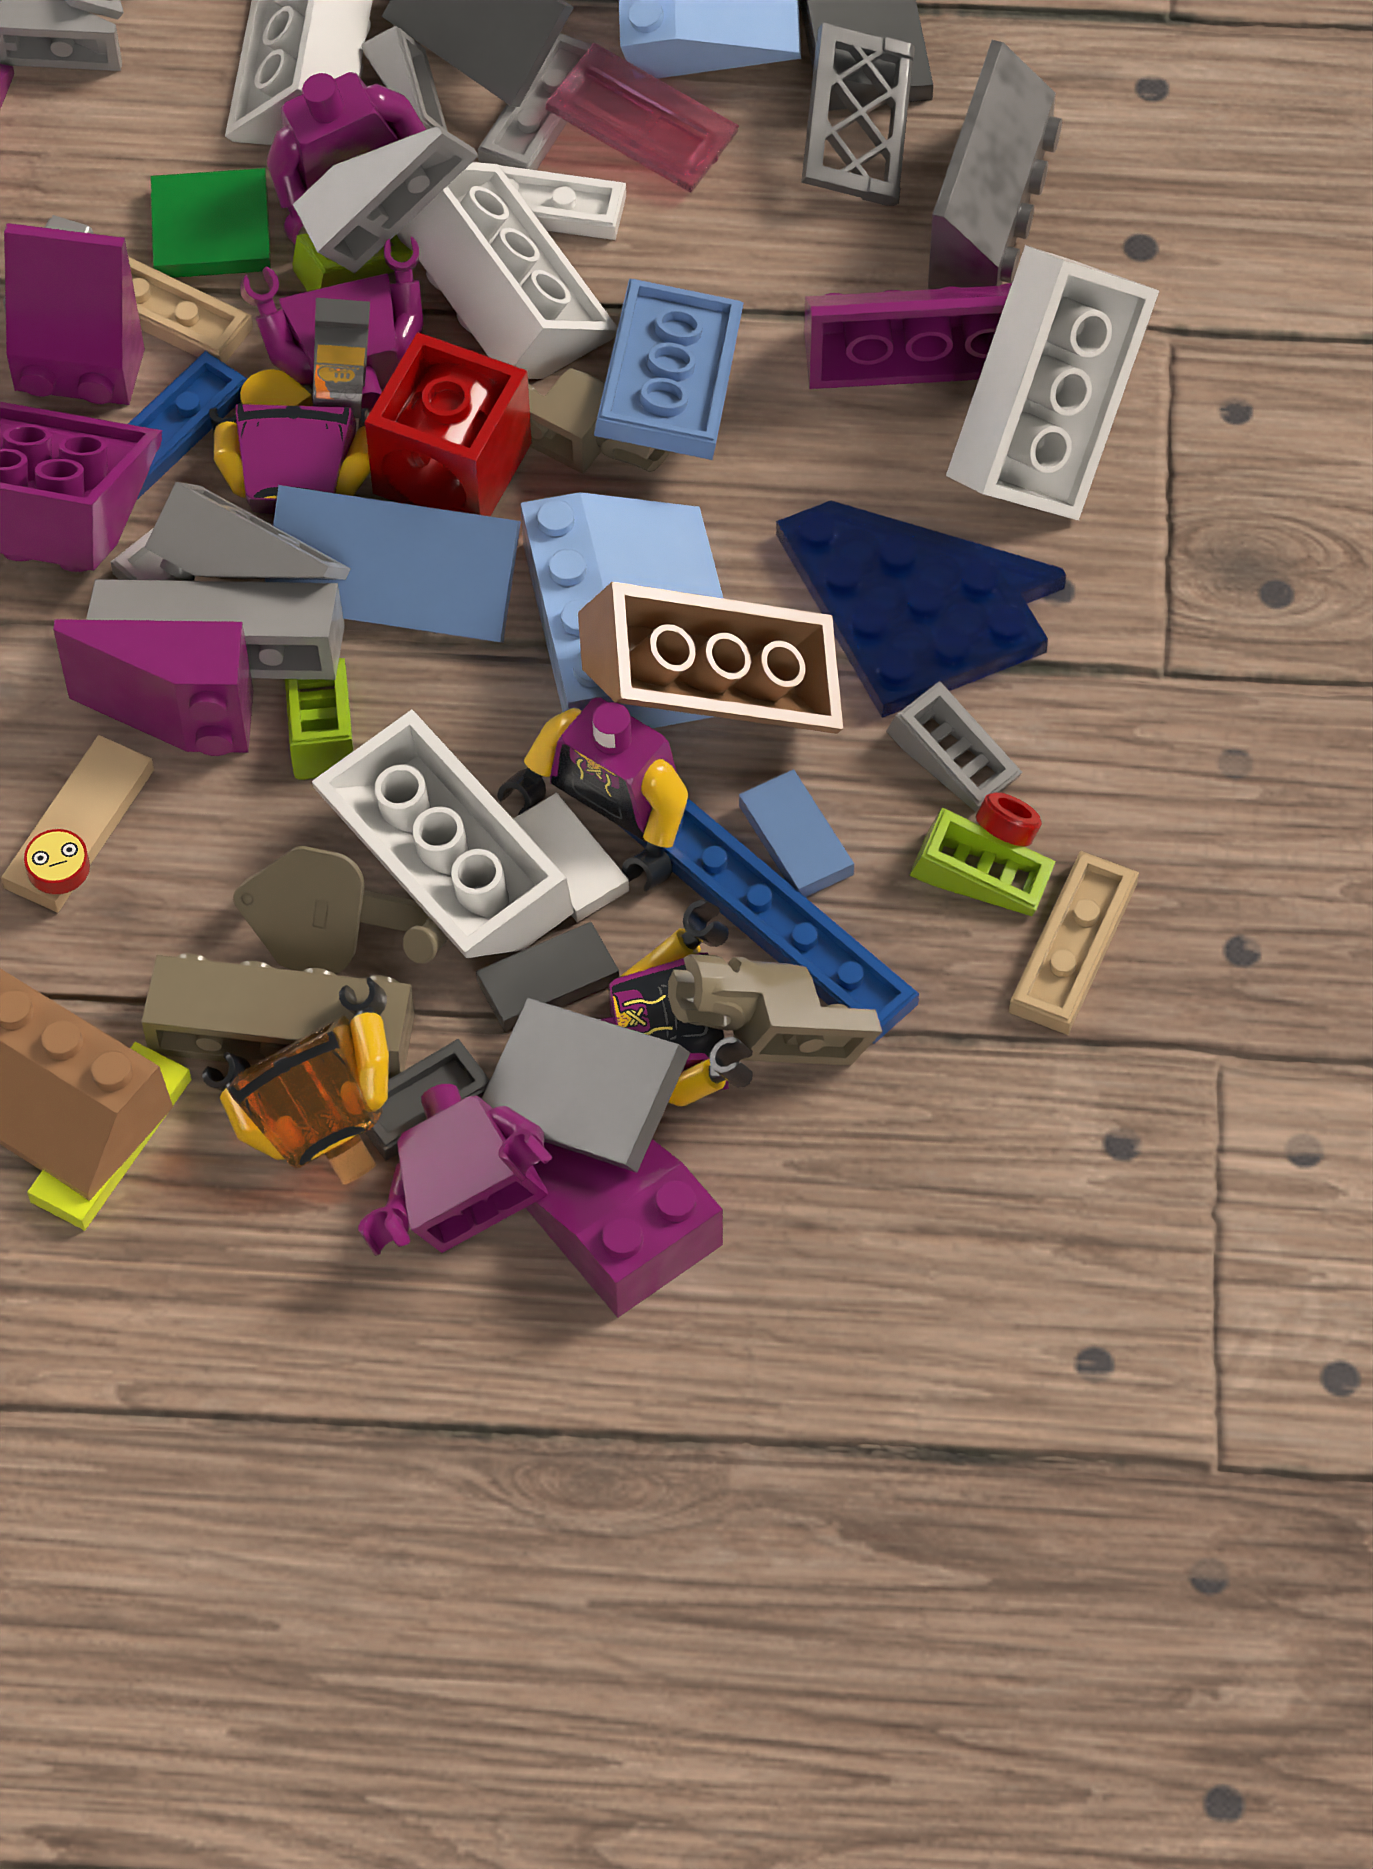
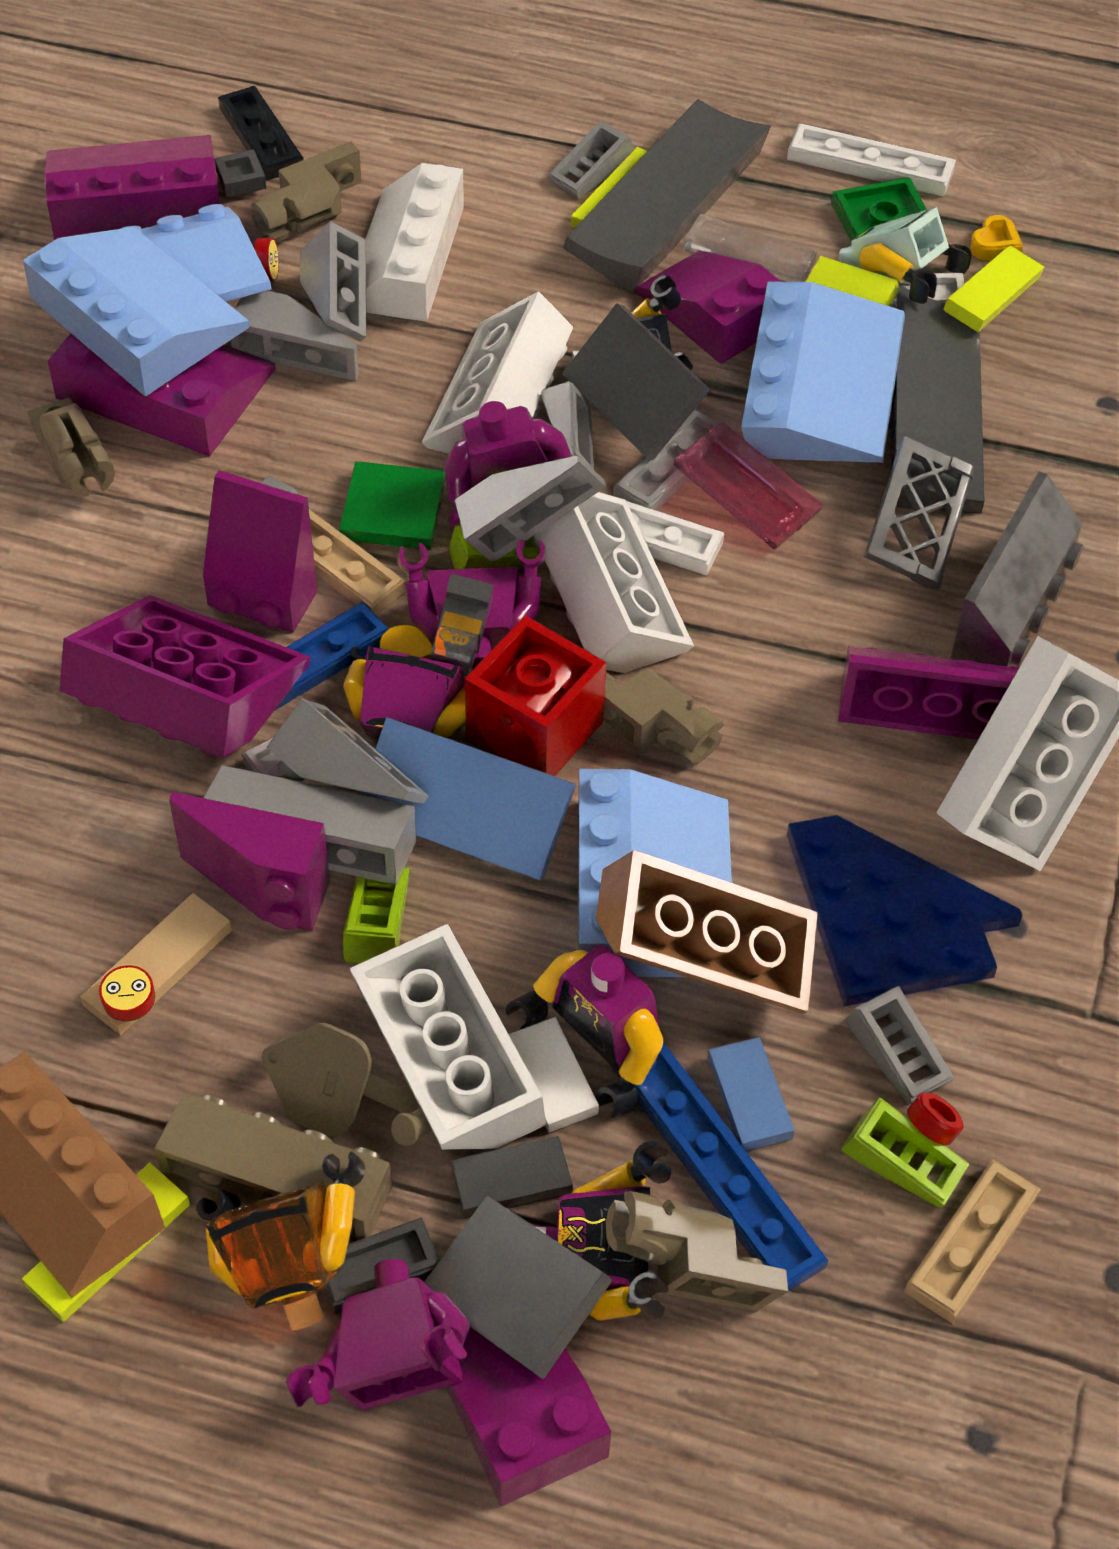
camera: 10 degrees right, 5 degrees down
medium blue tile [594,279,744,460] -> none

